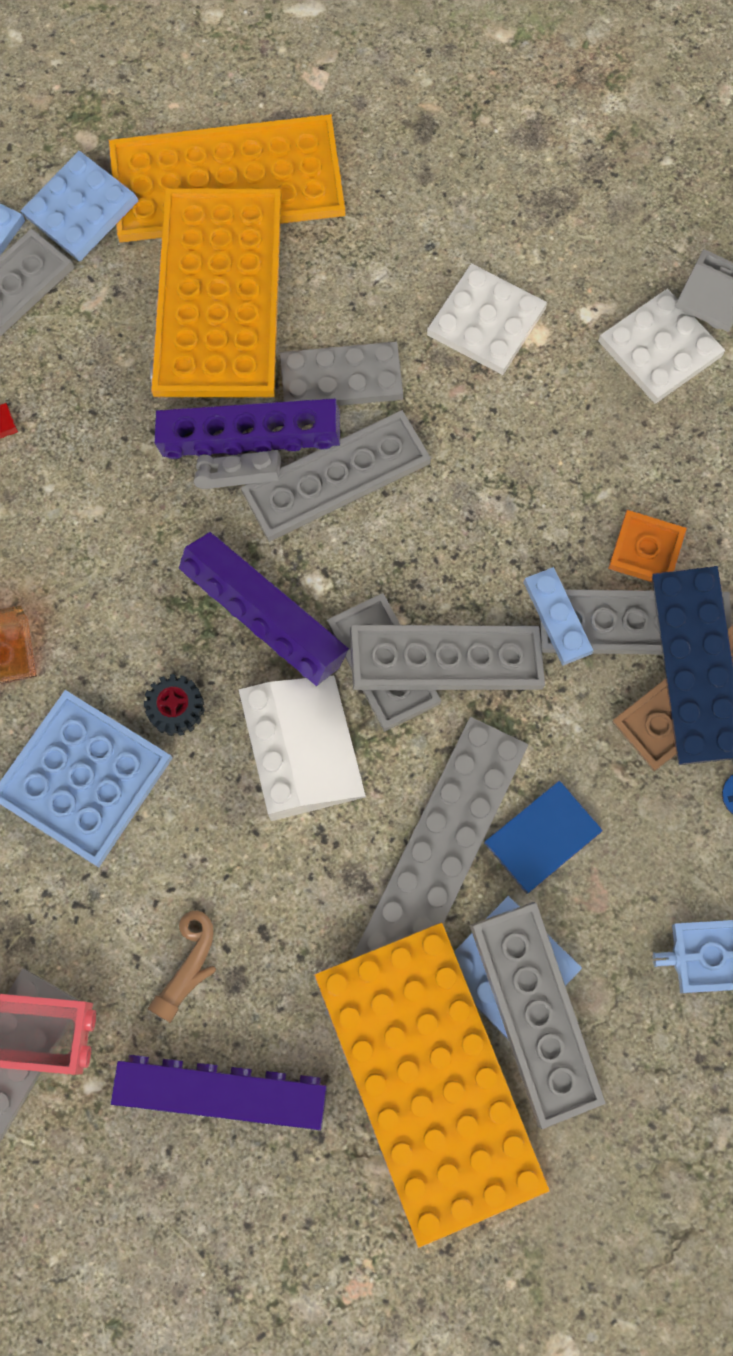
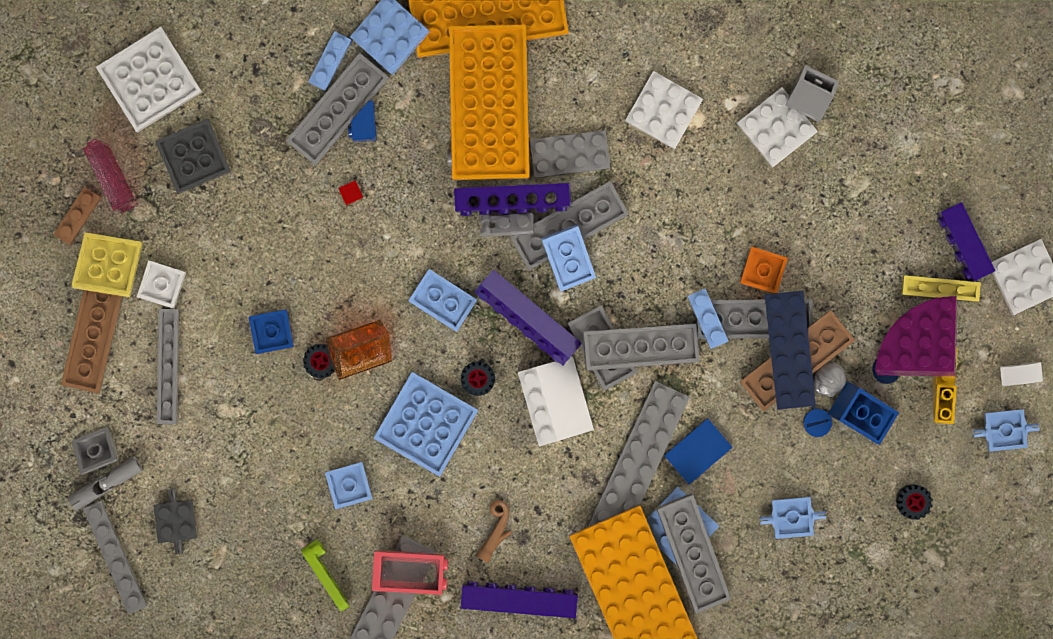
camera: 10 degrees left, 15 degrees up
none -> blue slope [348,100,377,142]
none -> light blue plate [409,269,477,332]
none -> light blue plate [541,224,596,291]

